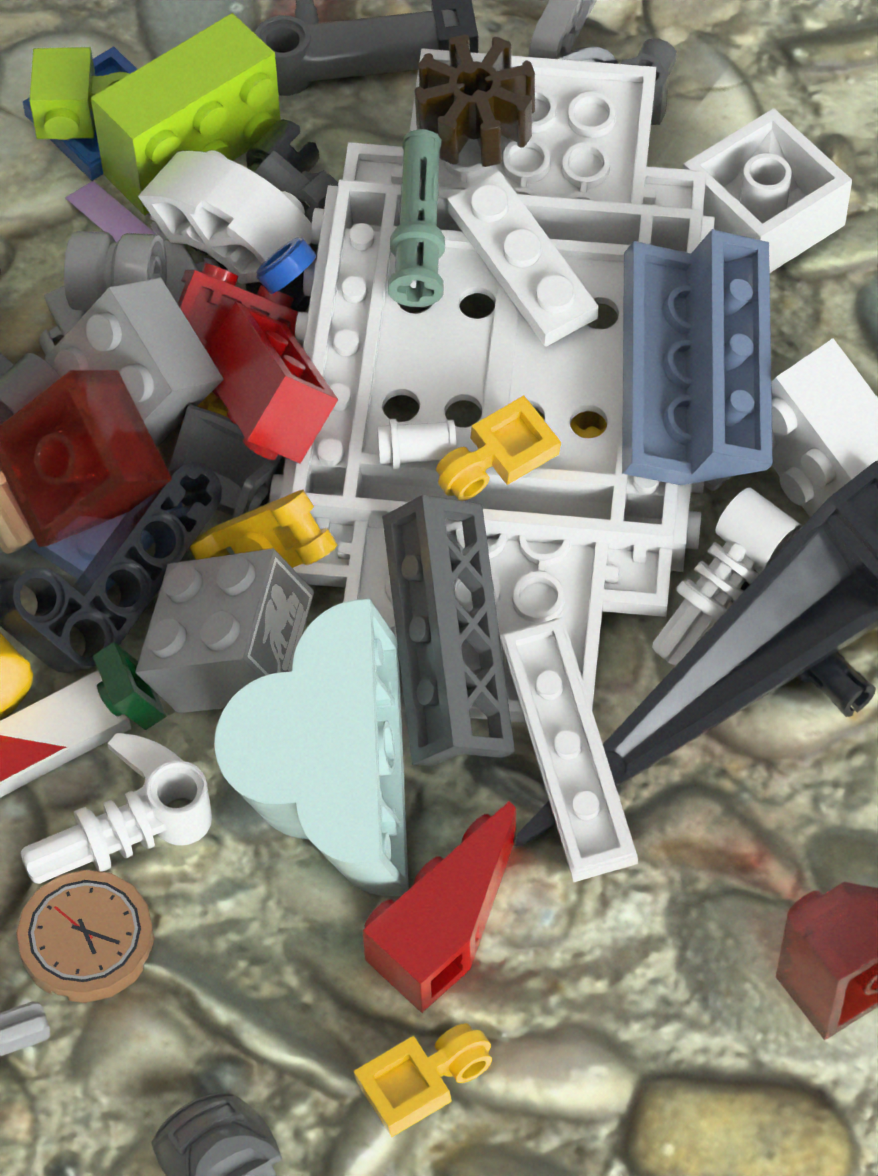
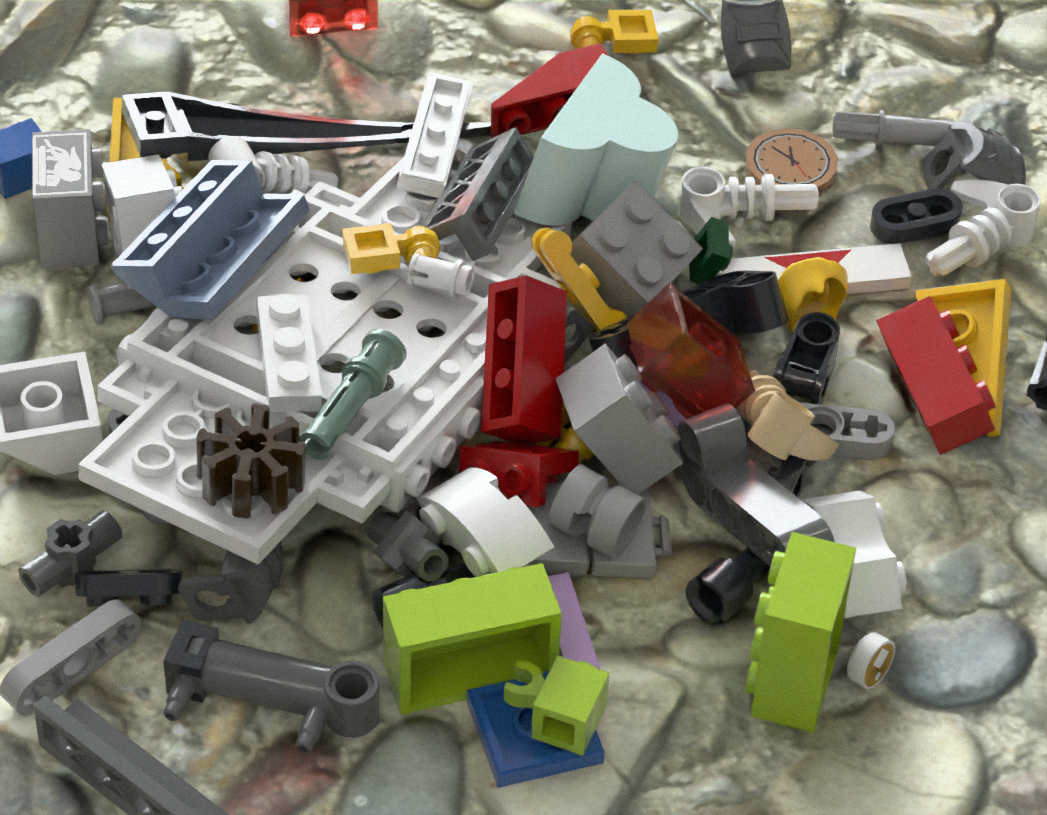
camera: 160 degrees left, 10 degrees down
blue tile [256,237,317,294] -> none

